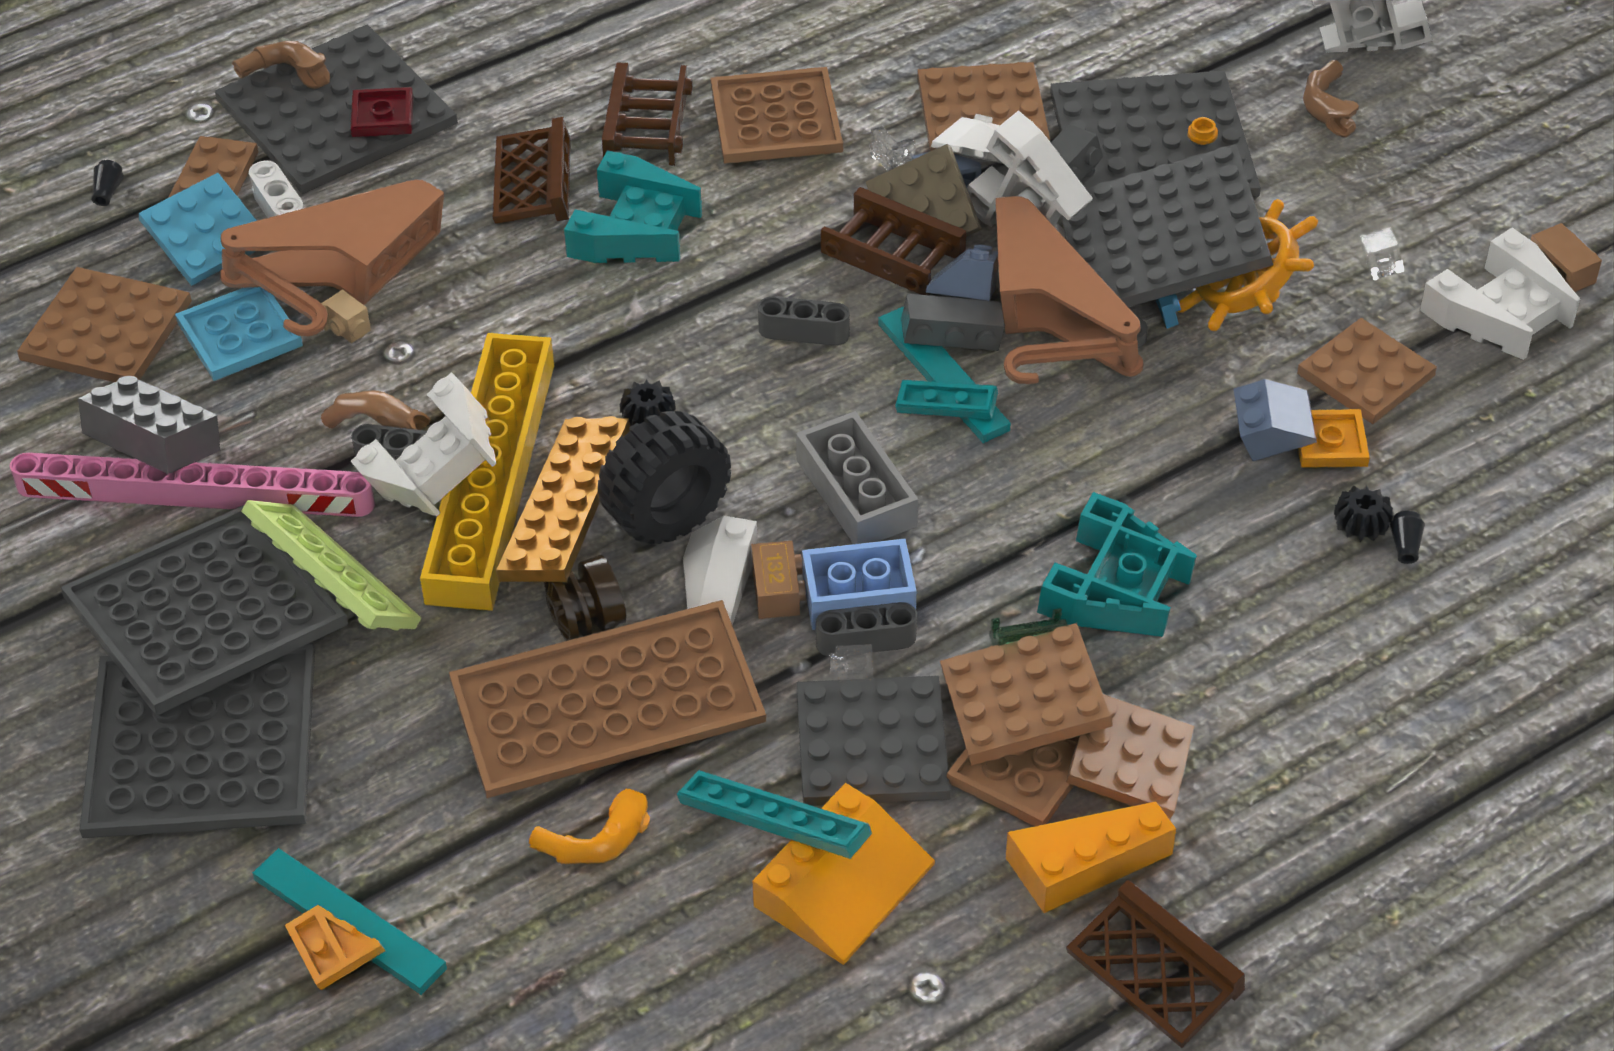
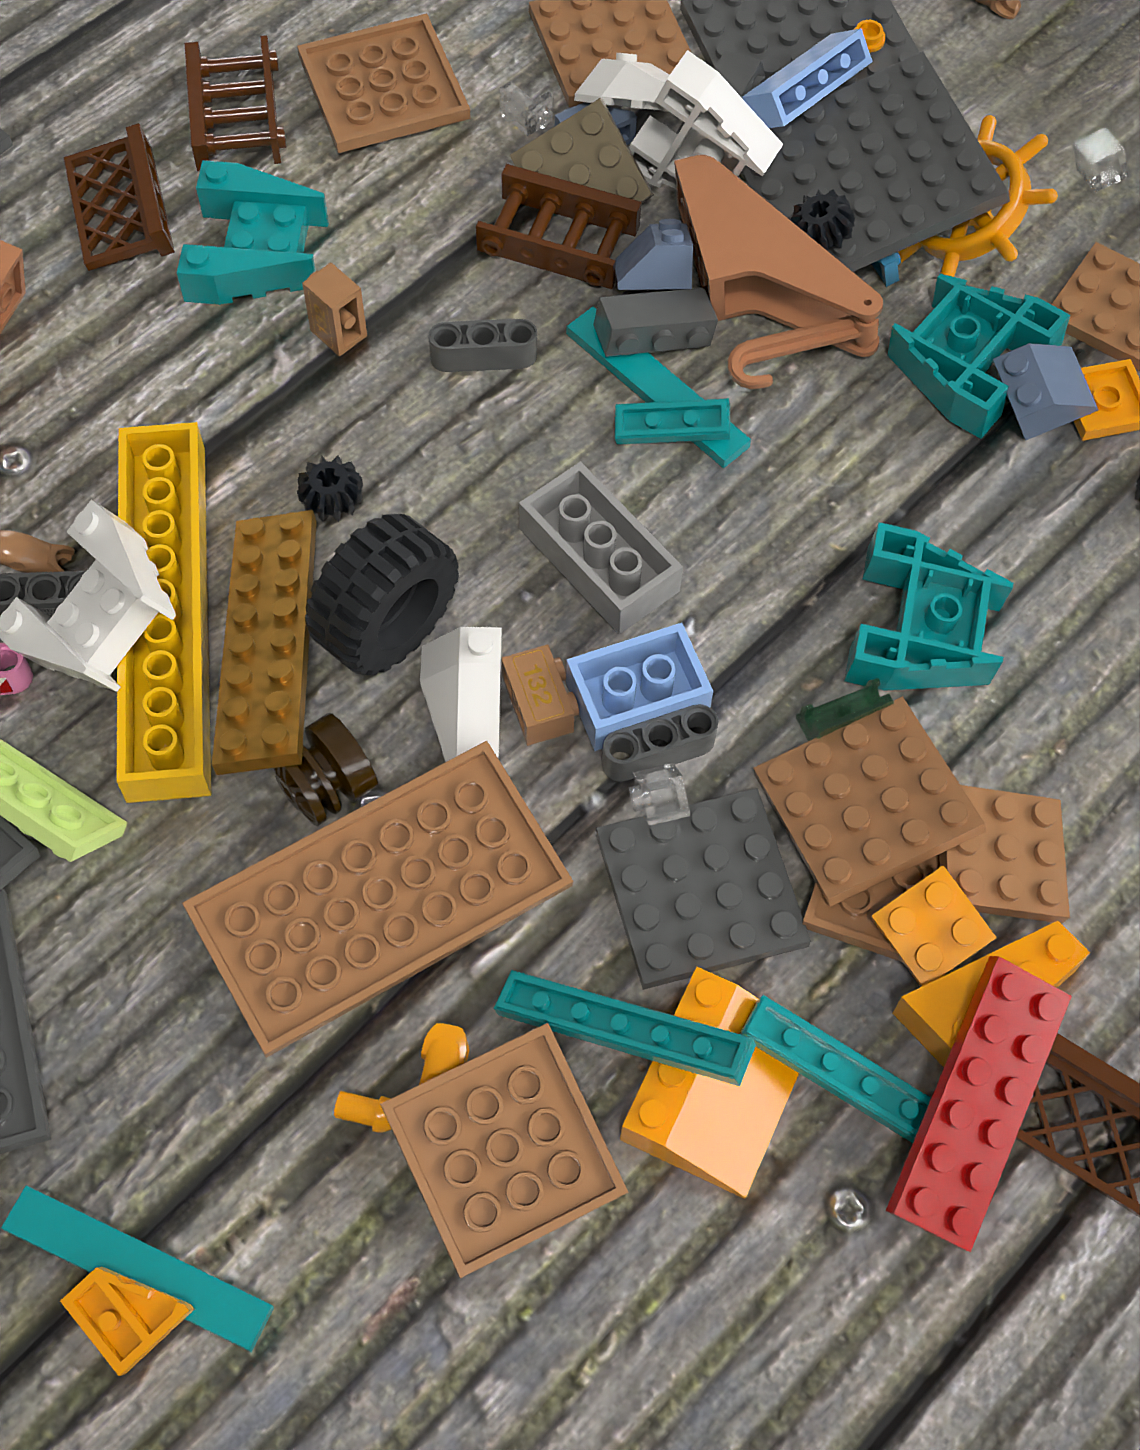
camera: 15 degrees left, 15 degrees up
none -> medium nougat brick [302,262,367,357]
none -> medium nougat plate [380,1023,628,1278]
none -> teal tile [740,995,931,1143]
none -> light blue brick [742,28,873,128]
none -> black gear [791,189,855,251]
none -> light orange plate [871,865,997,987]
none -> plate [886,956,1072,1252]
none -> teal wedge [887,274,1070,439]

